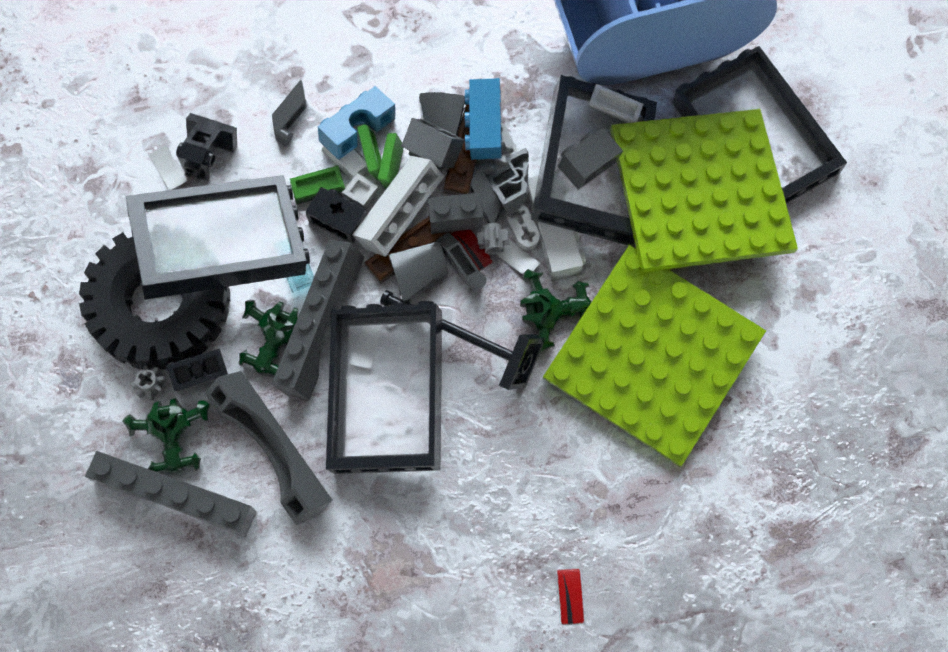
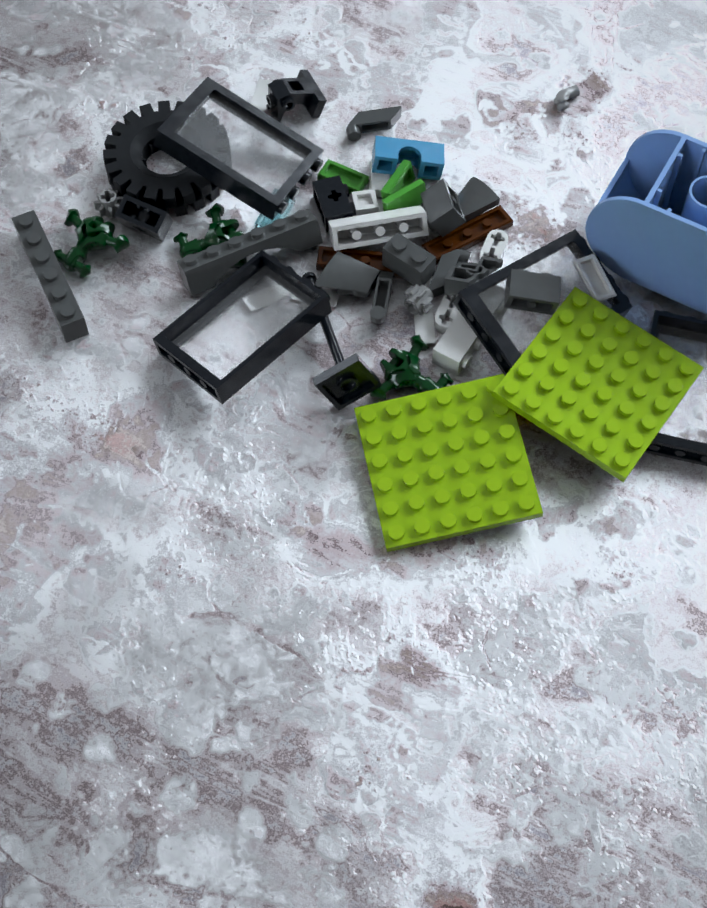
camera: 45 degrees right, 10 degrees down
dark grey arch [205,371,332,525] -> none
red sticker [451,230,492,271] -> none
dark azure brick [465,78,502,160] -> none
red sticker [557,569,584,624] -> none

